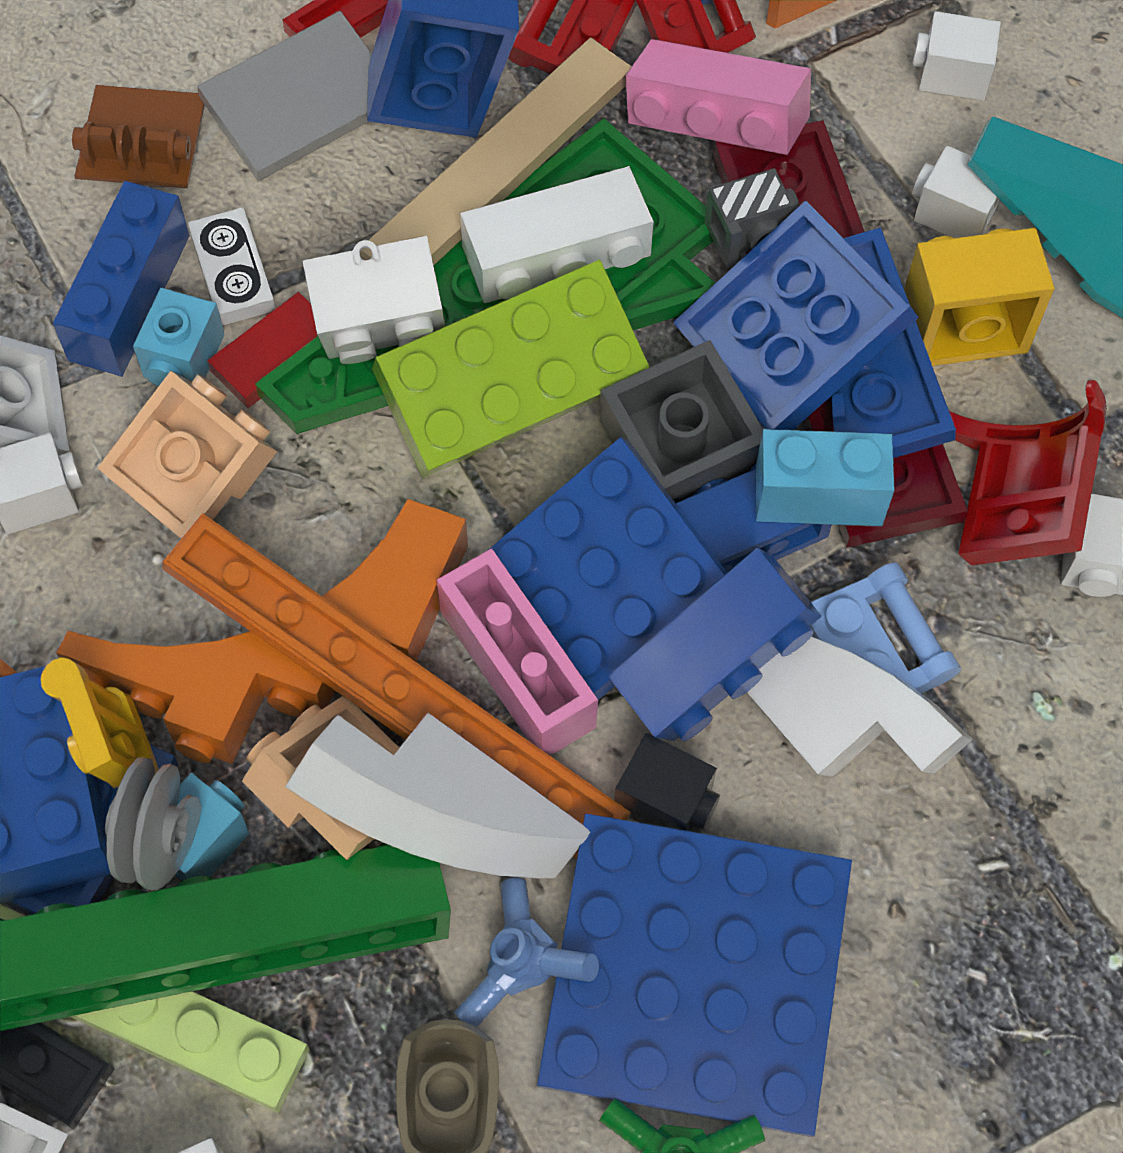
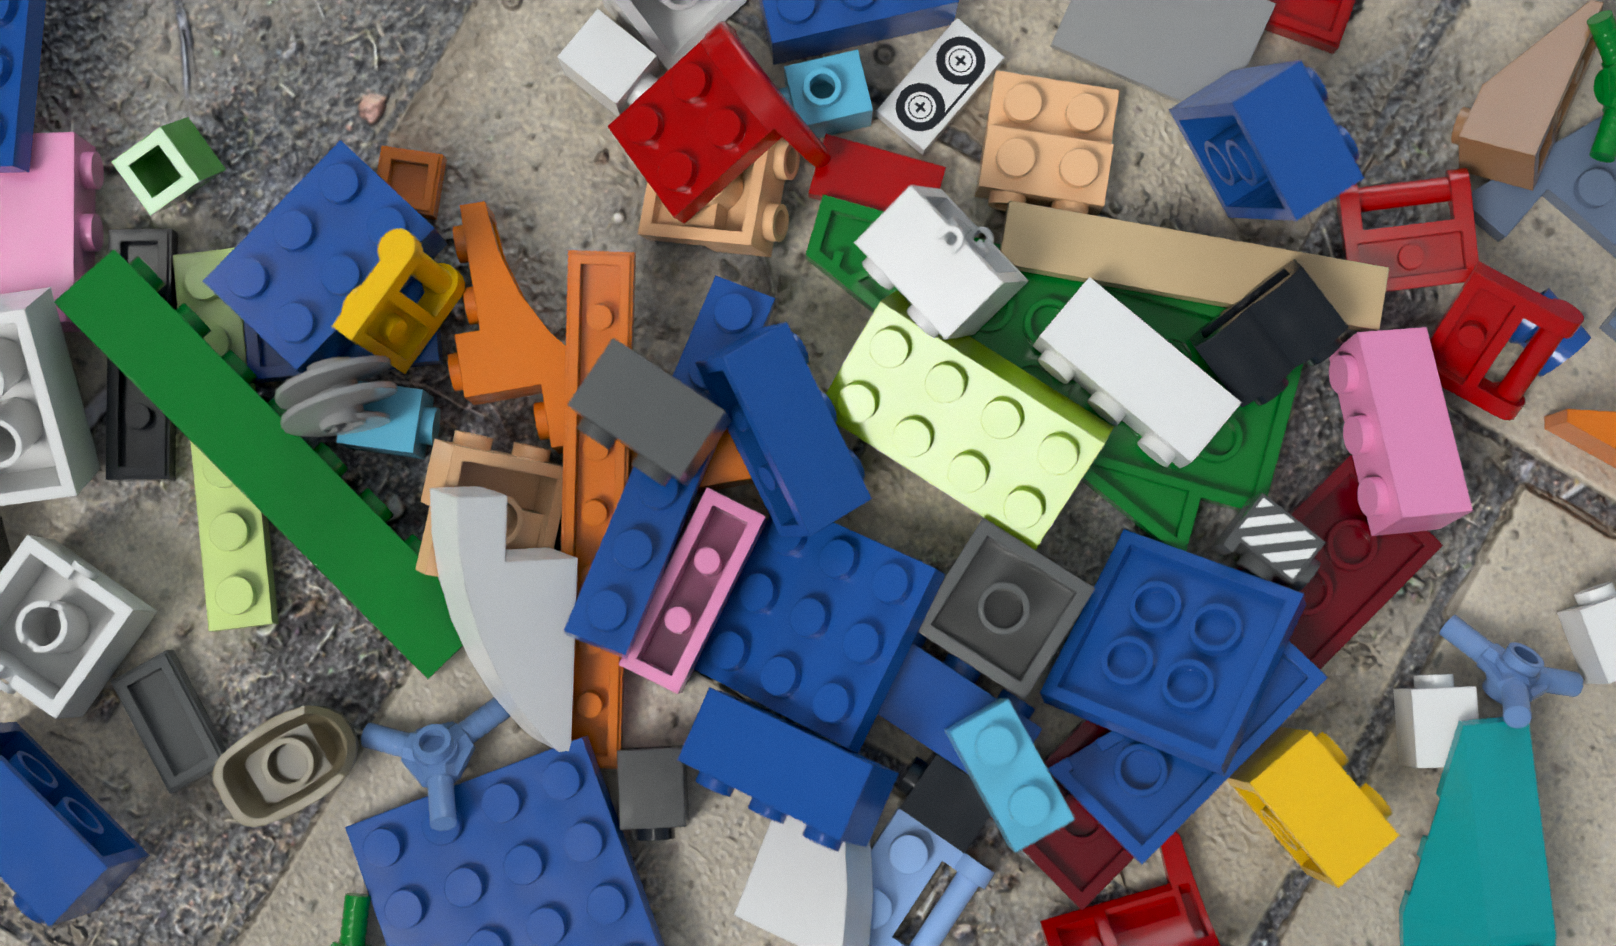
camera: 60 degrees right, 20 degrees up
none -> blue plate [563,275,775,659]
none -> dark grey brick [567,338,731,487]
none -> red piece [607,21,831,224]
none -> blue brick [695,322,872,537]
none -> black brick [895,752,991,854]
none -> light nougat plate [975,70,1119,216]
none -> black brick [1190,259,1349,407]
none -> medium blue piece [1439,615,1583,728]

